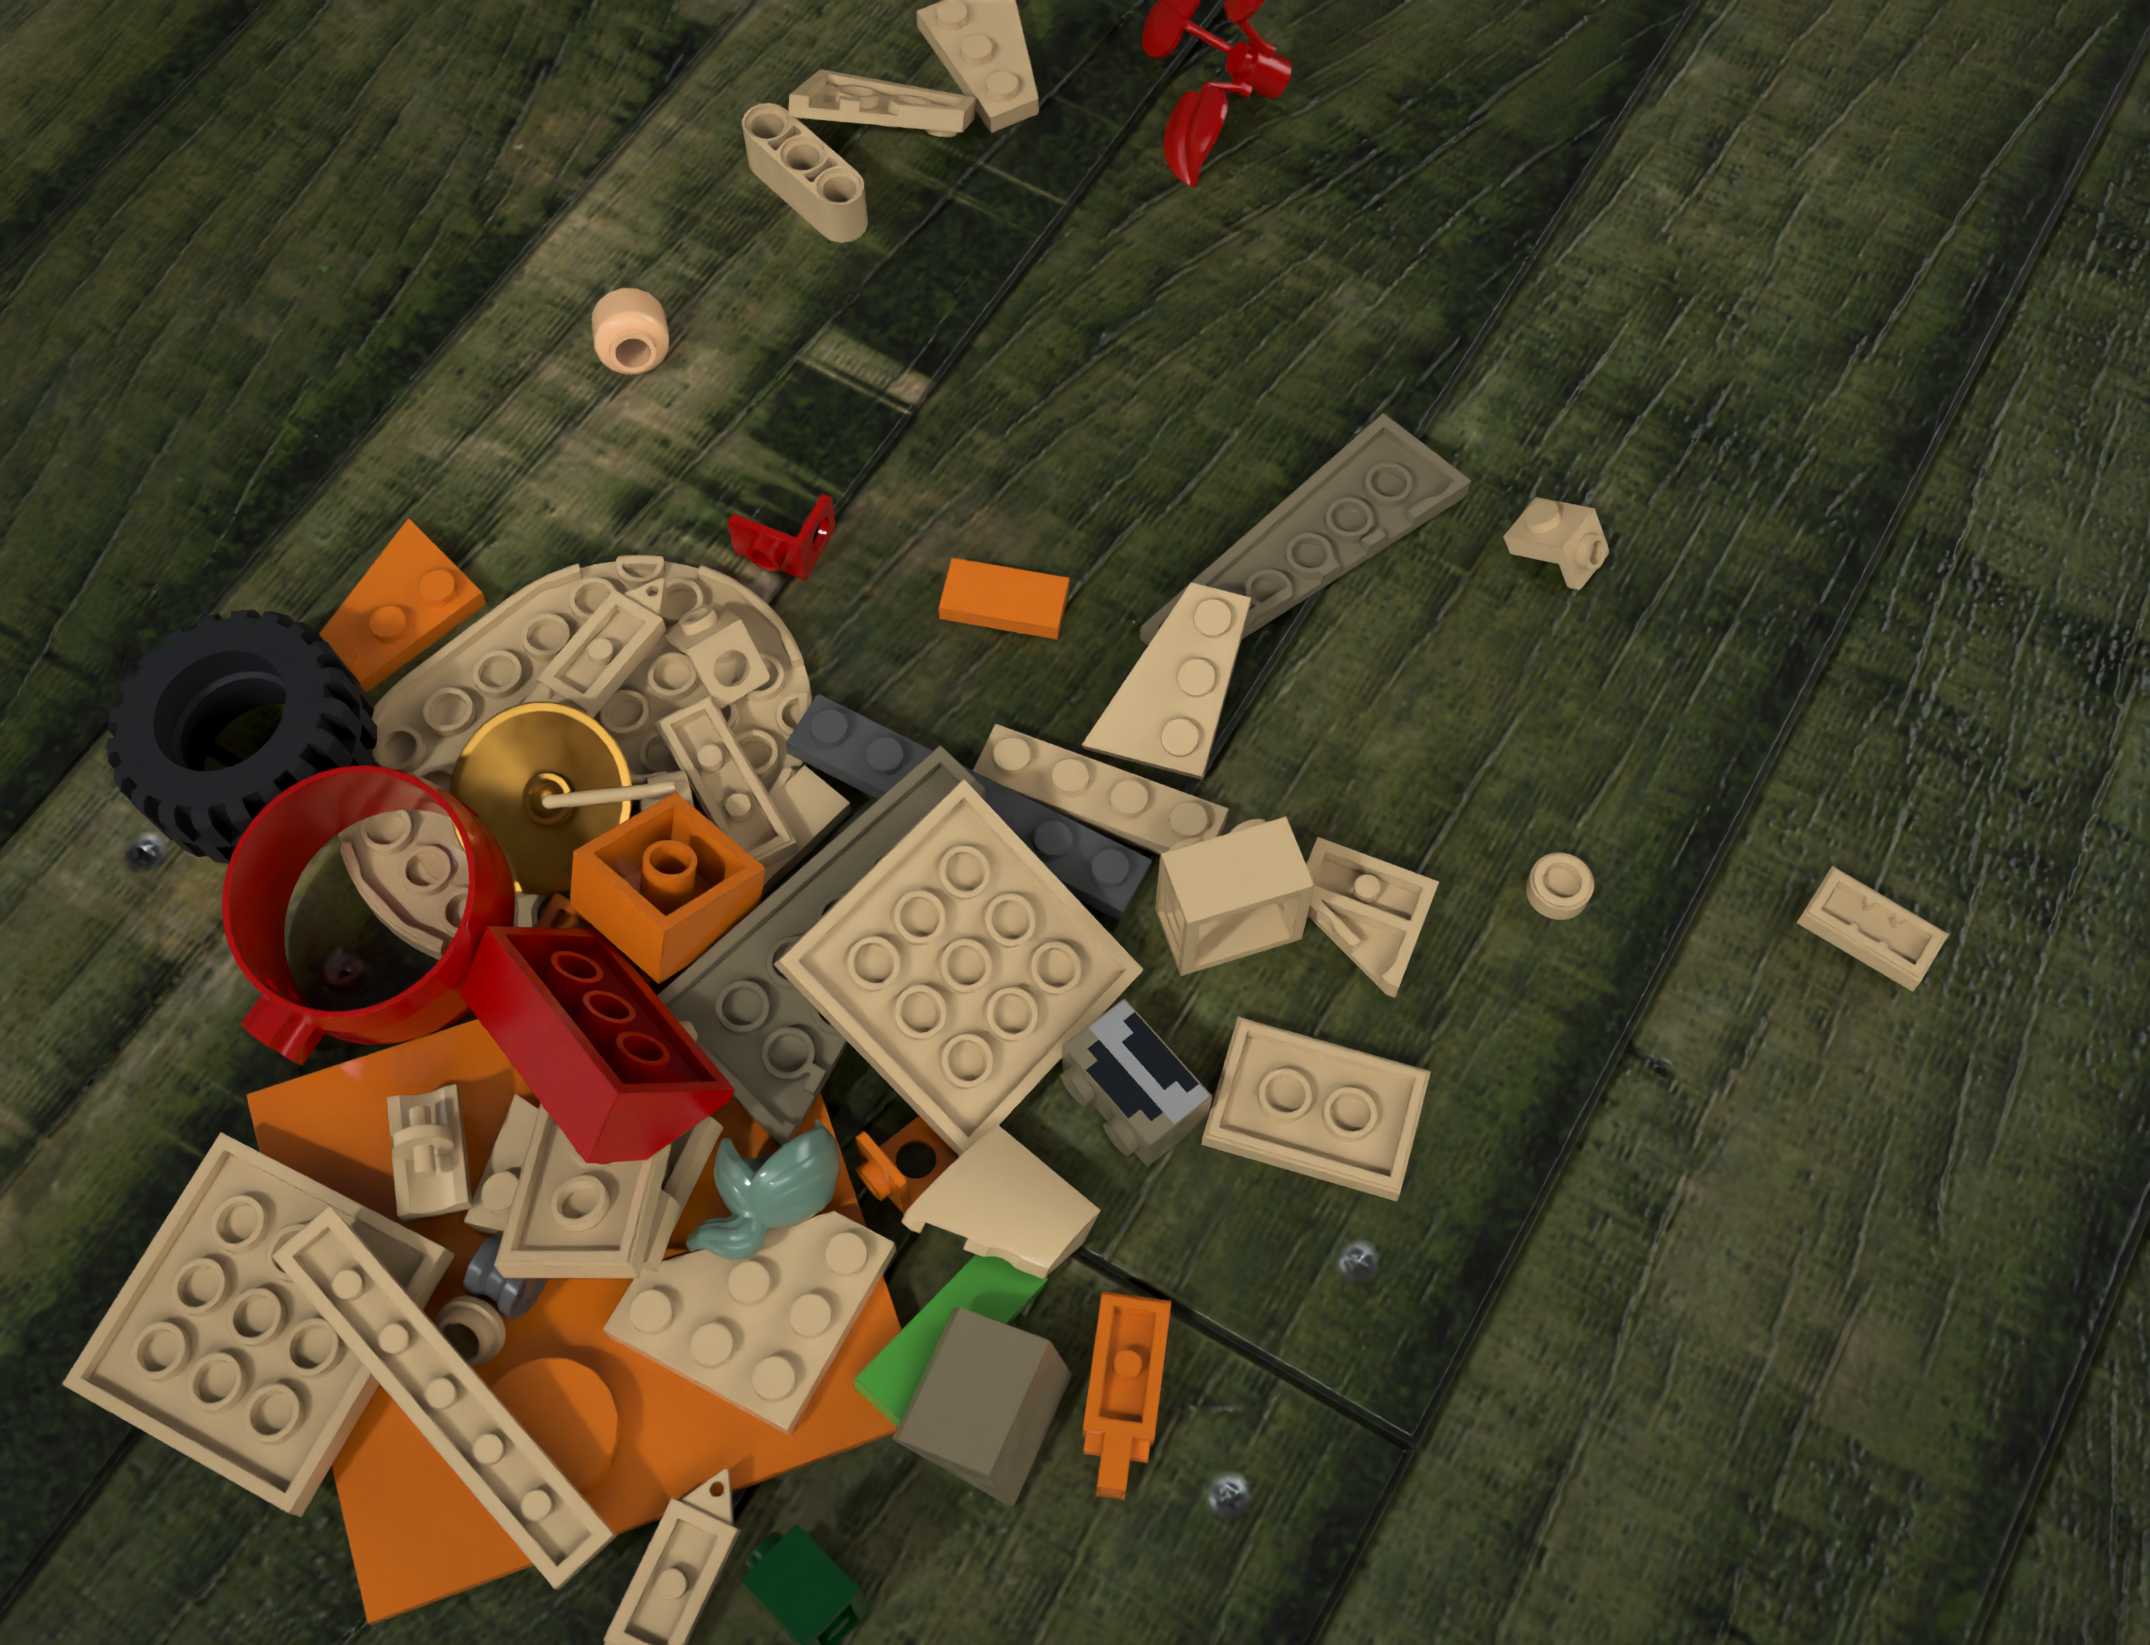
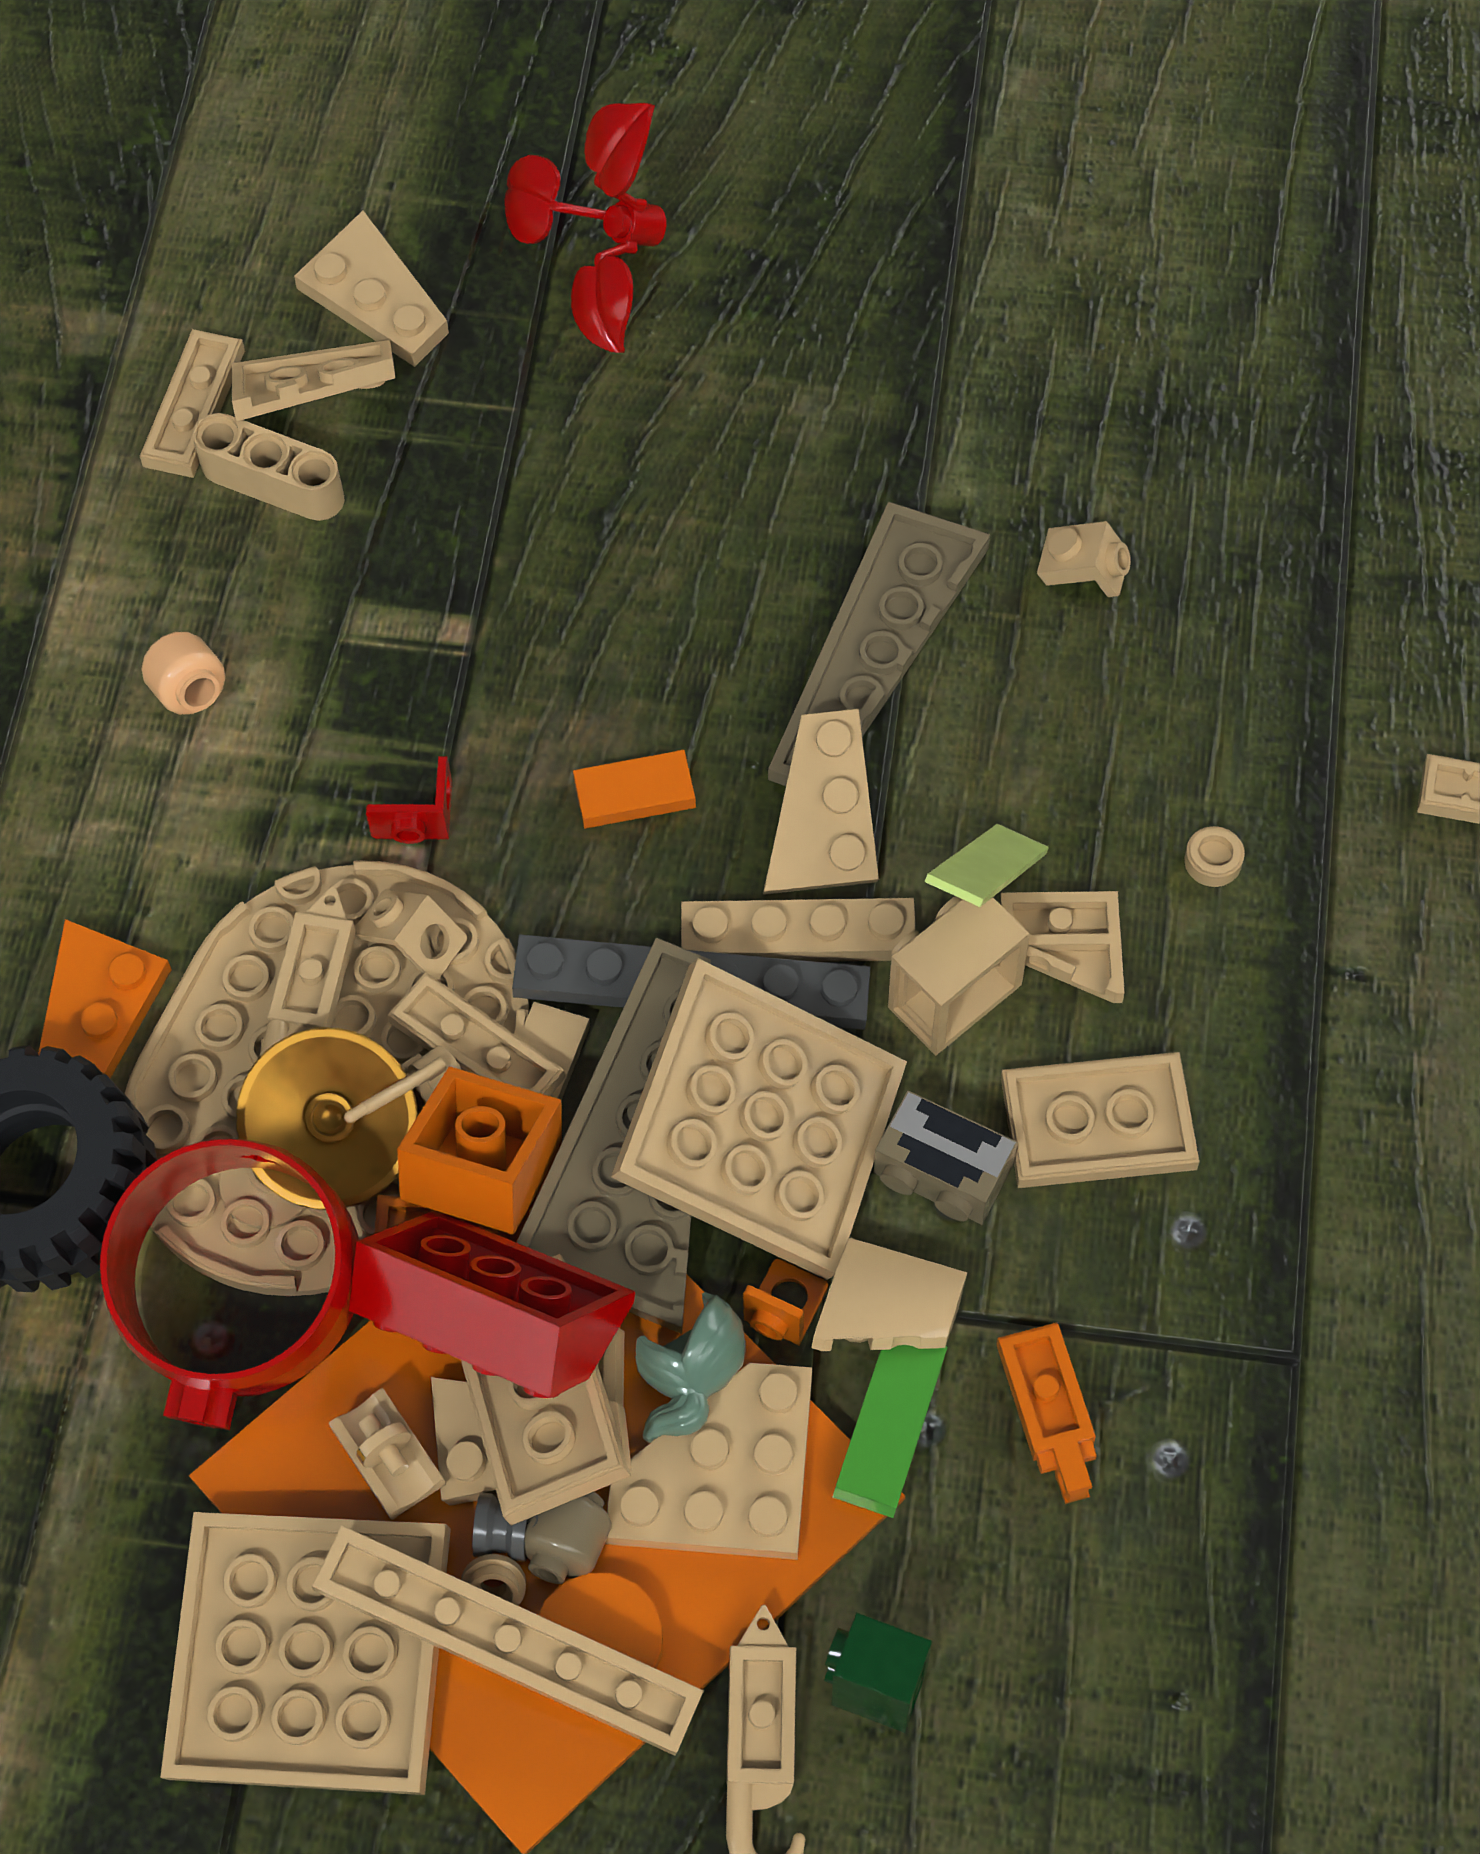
camera: 20 degrees left, 0 degrees up
dark tan slope [892,1307,1072,1506] -> none
none -> tan tile [140,329,245,478]
none -> dark tan head [524,1492,612,1584]
none -> yellowish green piece [925,824,1049,907]

